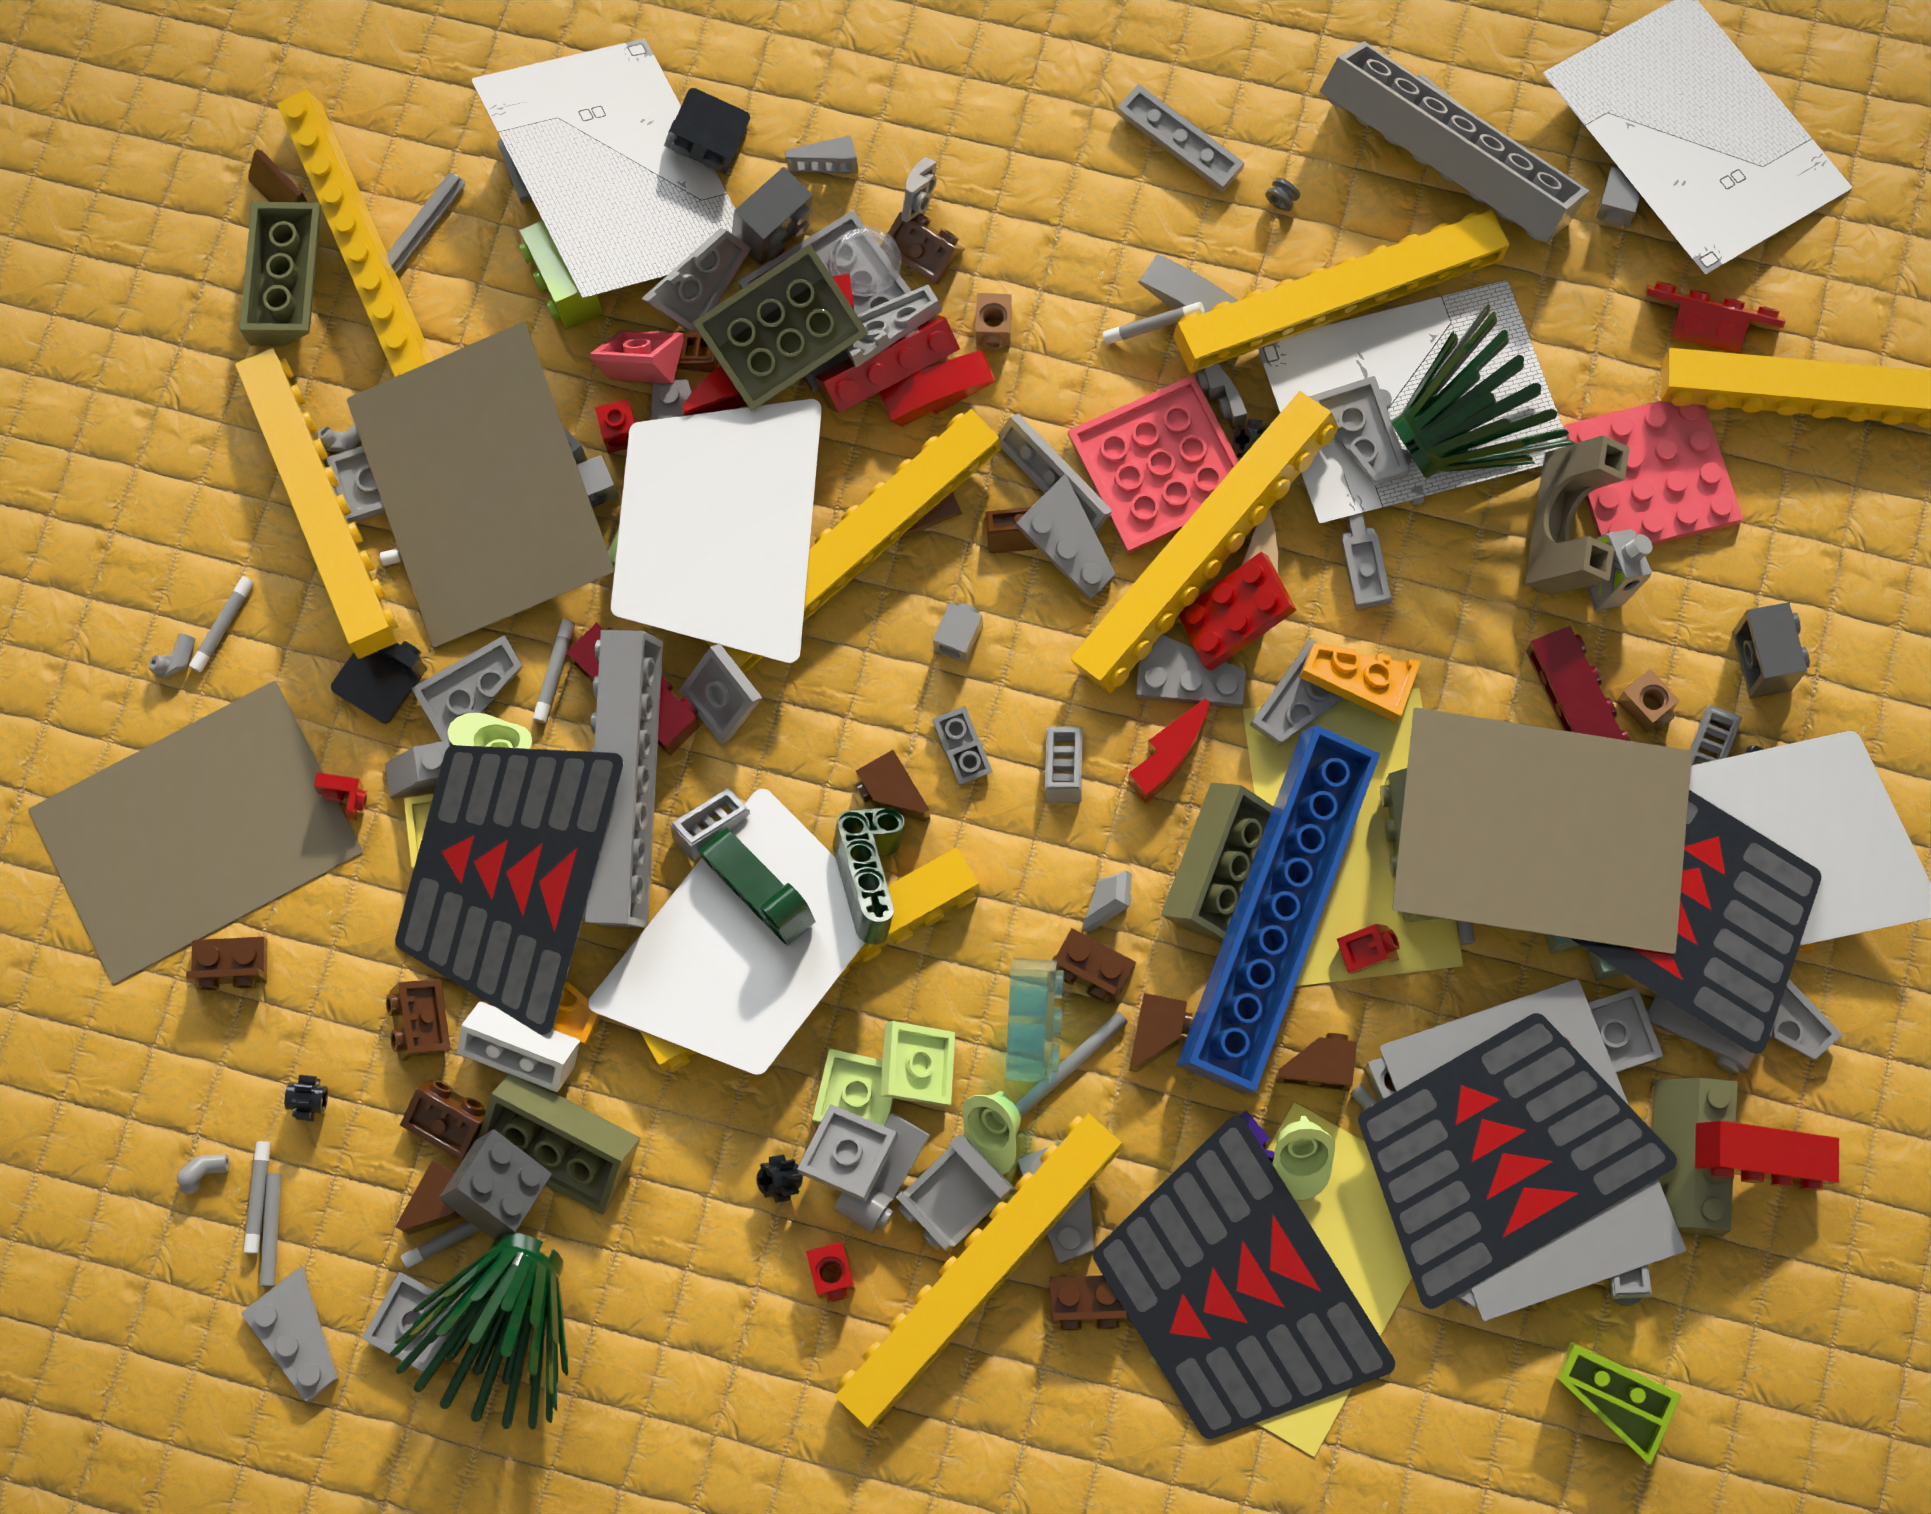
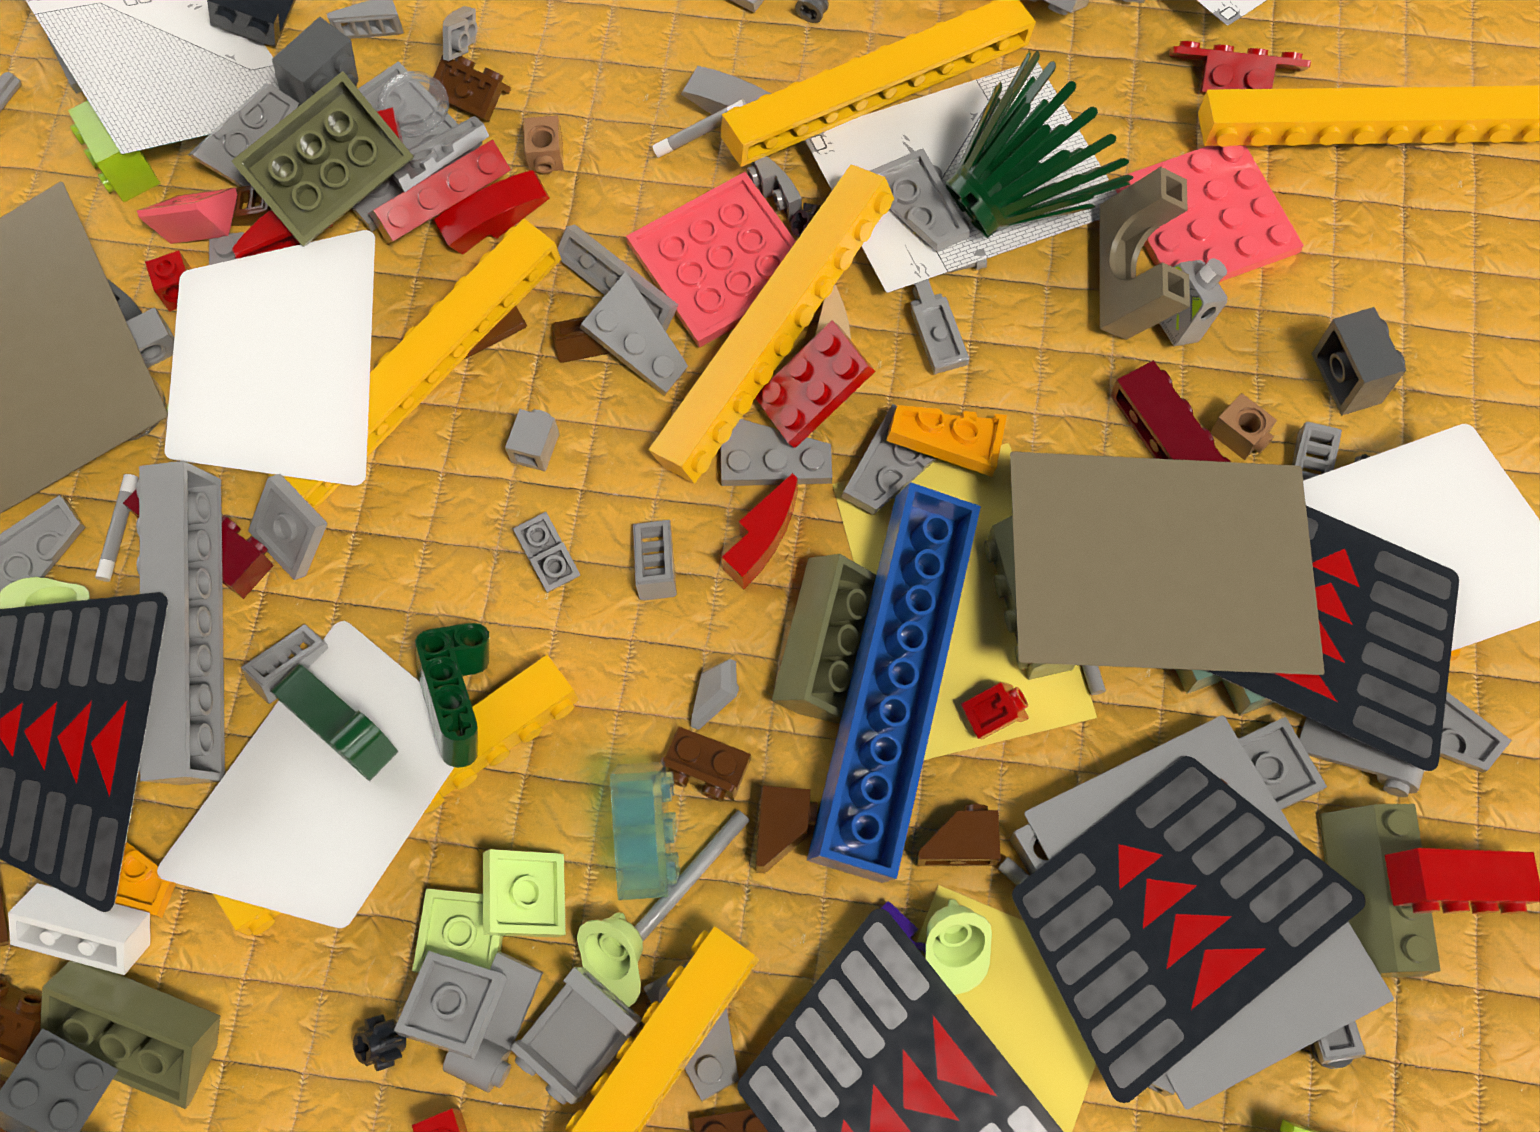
camera: 10 degrees left, 5 degrees down
reddish brown slope [854,750,931,822] -> none

